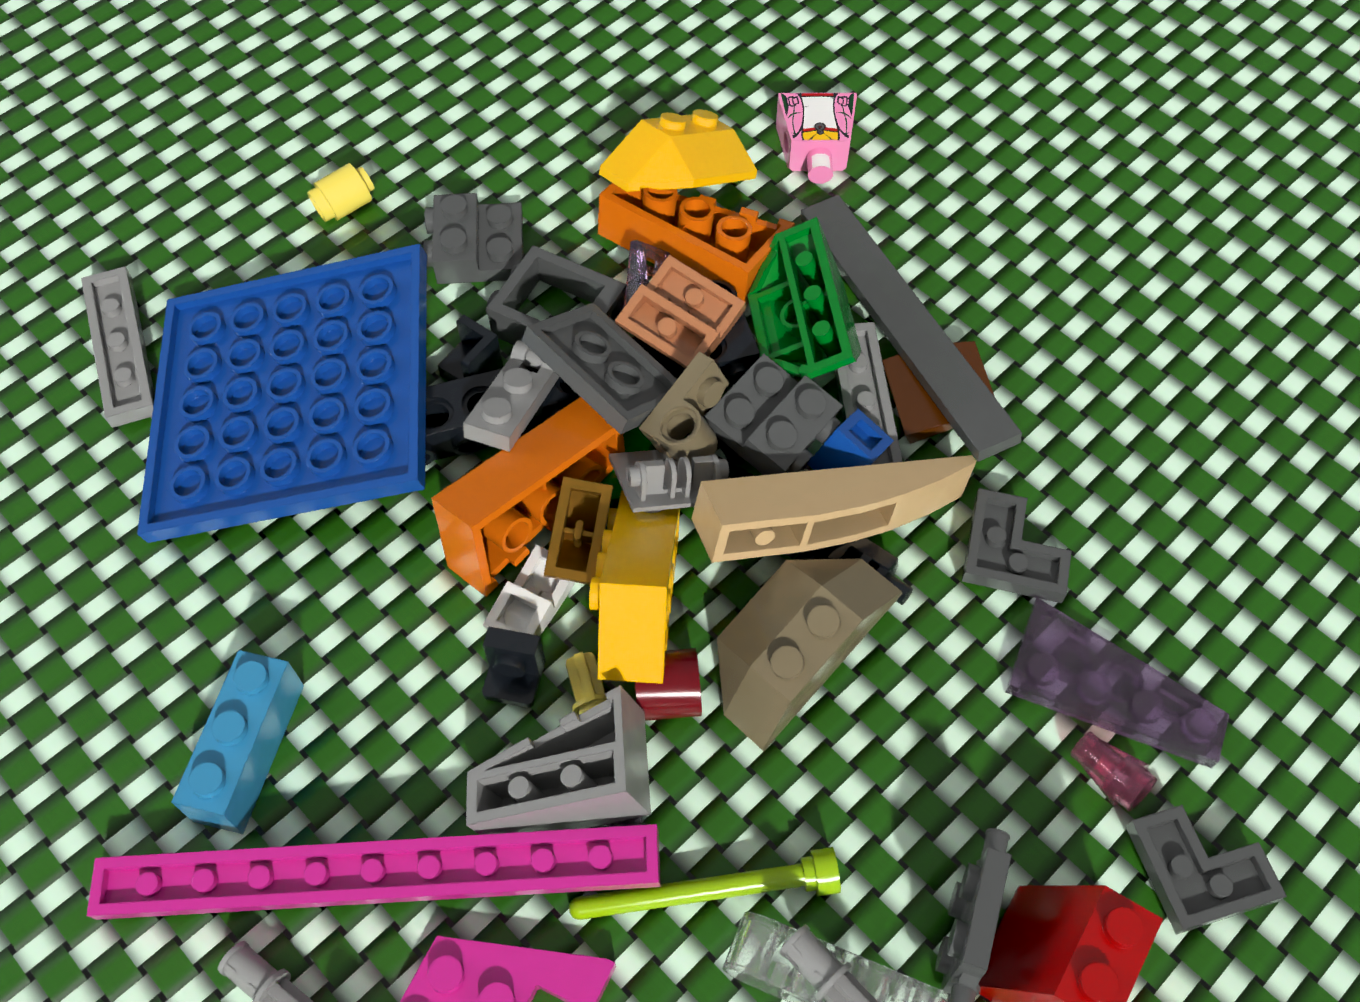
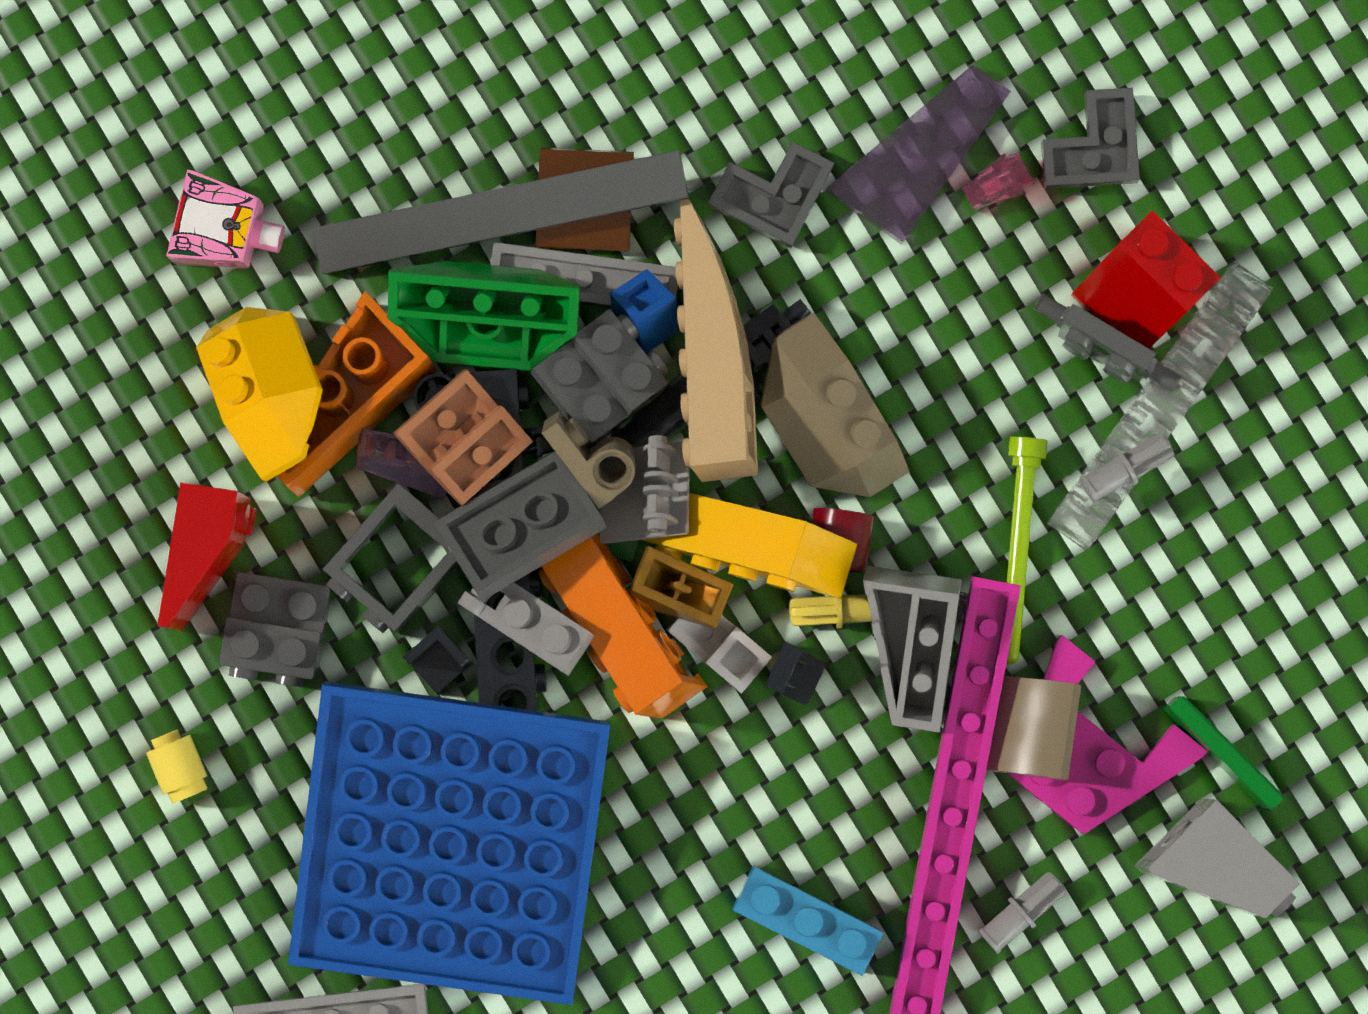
camera: 75 degrees left, 25 degrees up
none -> red slope [157,483,256,632]
none -> dark tan slope [986,676,1081,780]

